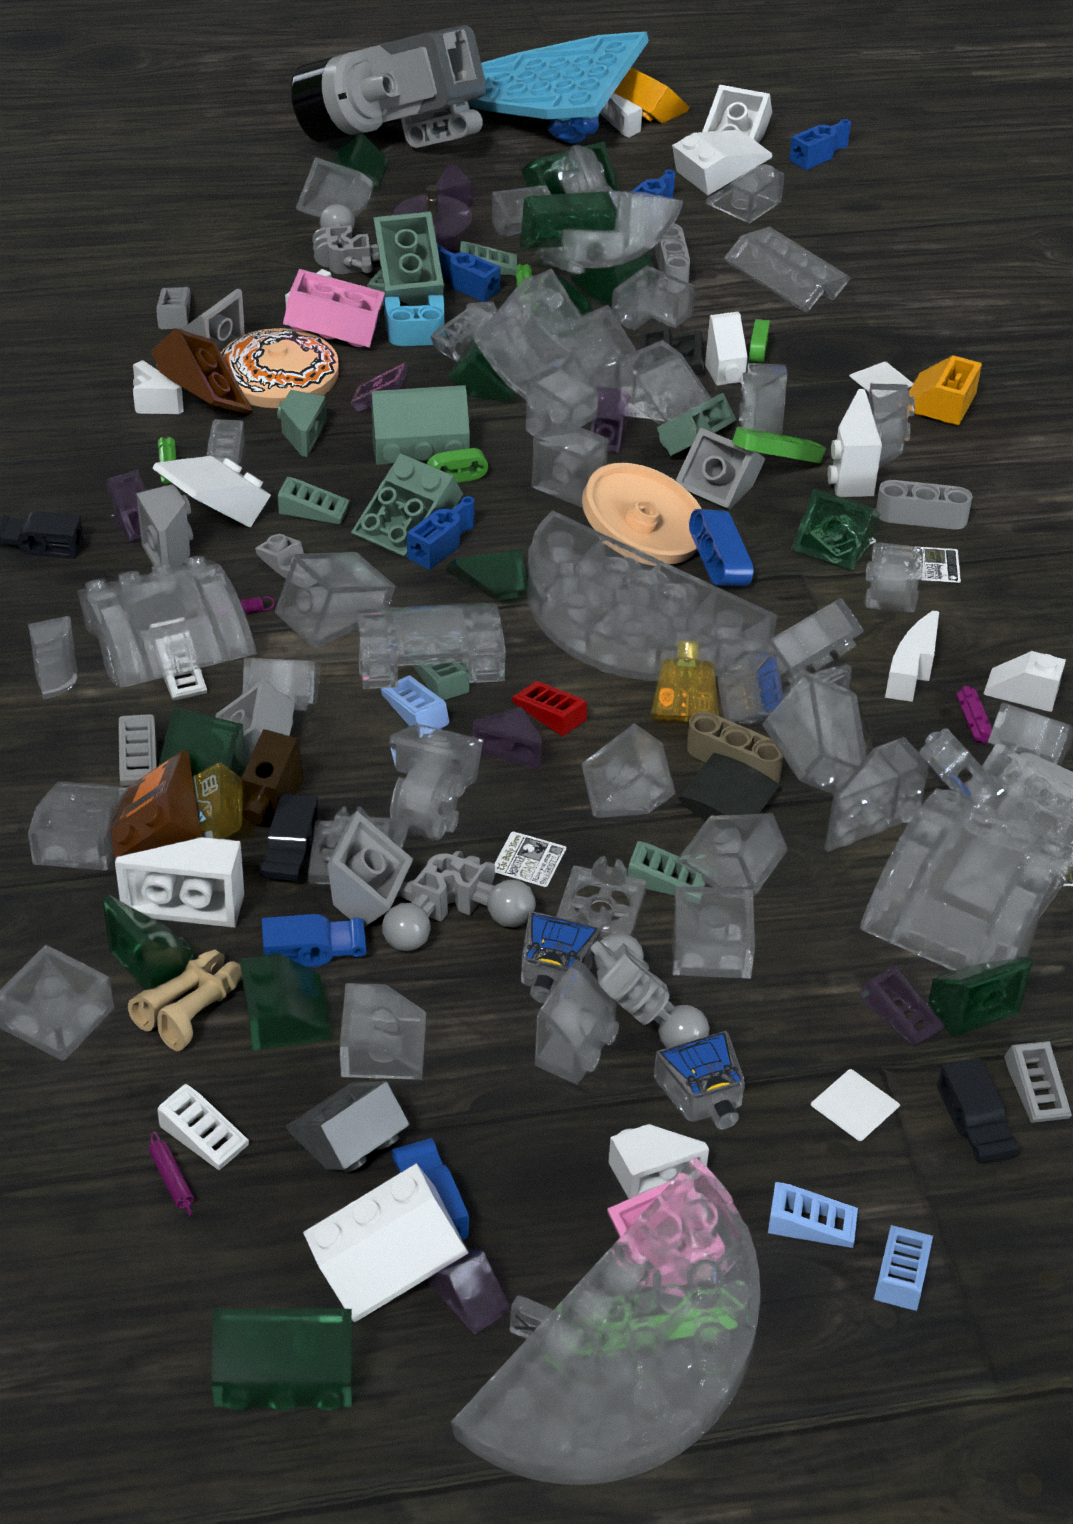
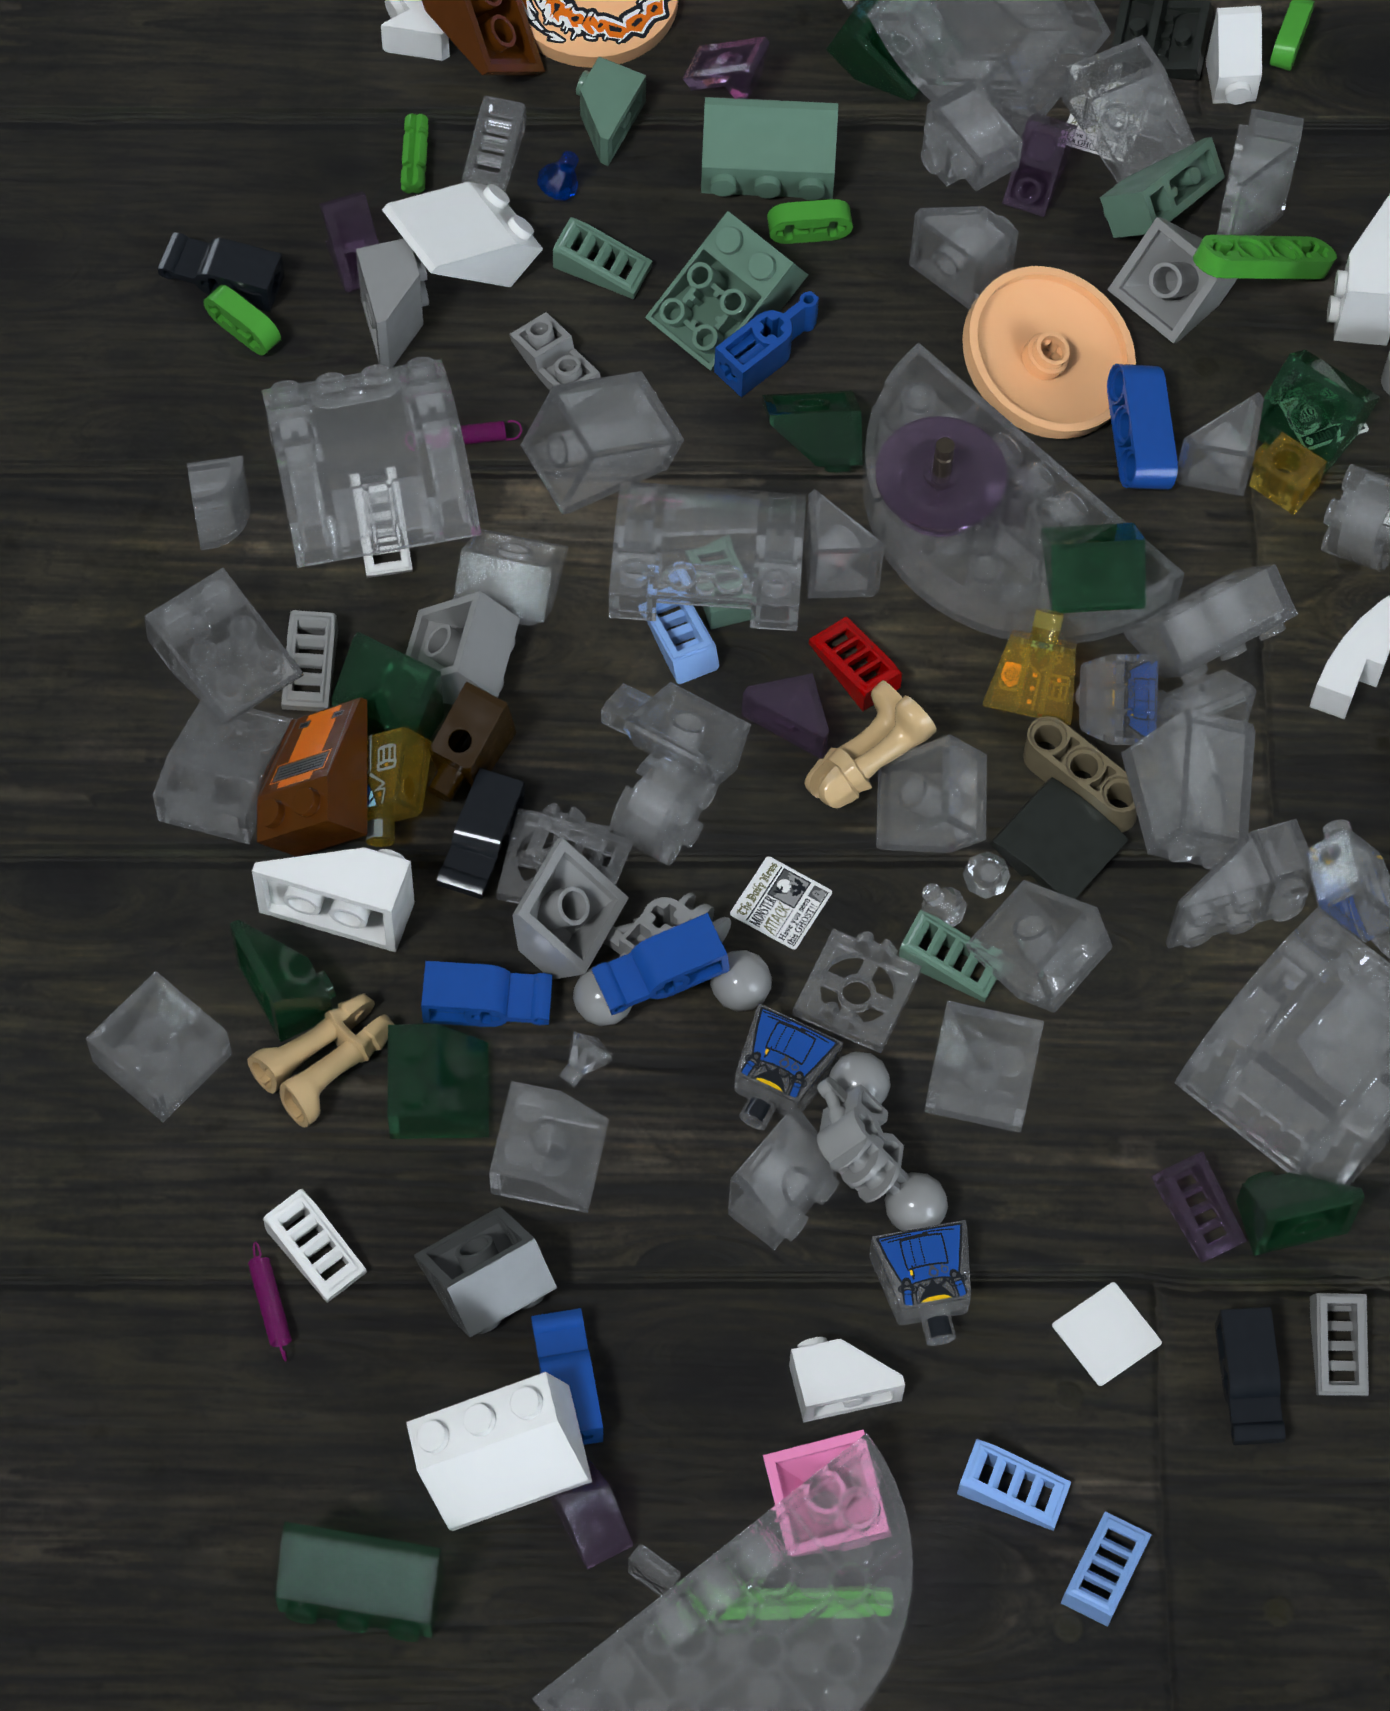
camera: 10 degrees right, 20 degrees up
none -> clear slope [144,567,303,725]
none -> bright green beam [203,285,281,356]
none -> clear blue rock [537,151,579,201]
none -> clear rock [559,1032,612,1087]
none -> blue piece [592,913,730,1015]
none -> clear slope [601,683,665,742]
none -> clear slope [804,489,885,599]
none -> tan piece [804,680,937,809]
none -> clear purple piece [875,416,1007,537]
none -> clear rock [922,883,967,927]
none -> clear rock [963,851,1010,899]
none -> clear green slope [1041,523,1146,613]
none -> clear slope [1176,392,1264,496]
none -> clear yellow brick [1249,432,1327,515]

